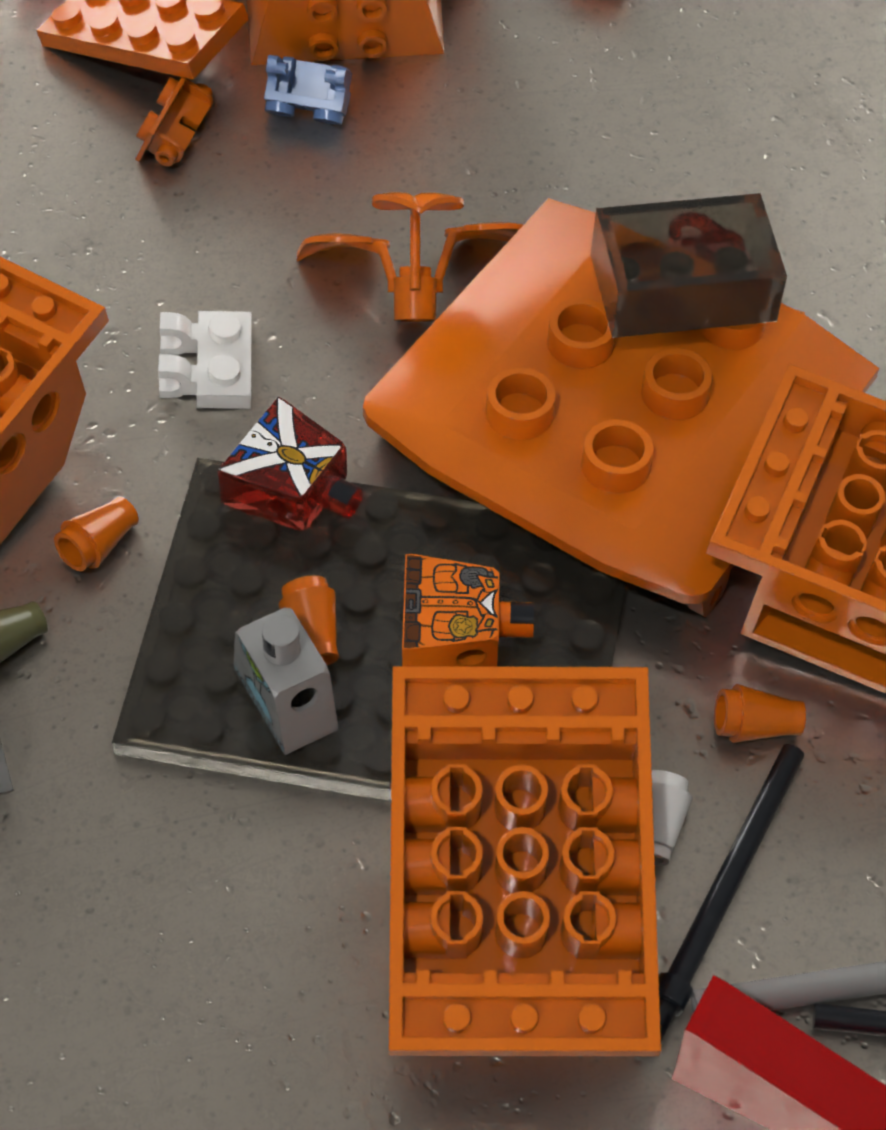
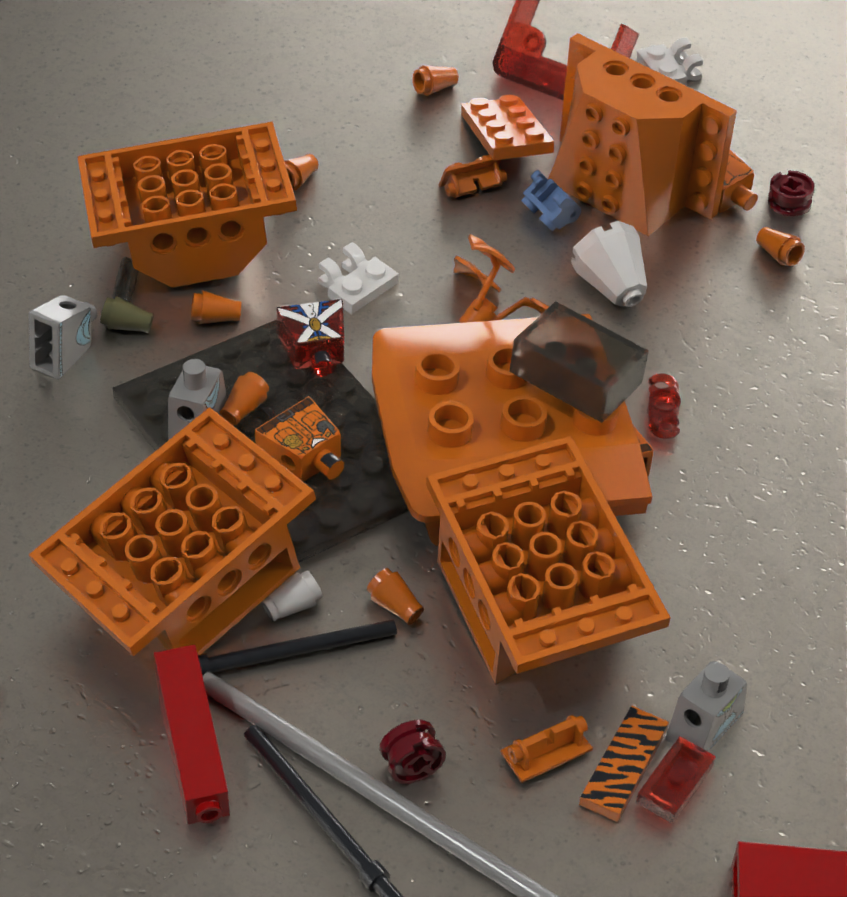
camera: 45 degrees right, 10 degrees down
none -> white cone [571,221,647,307]

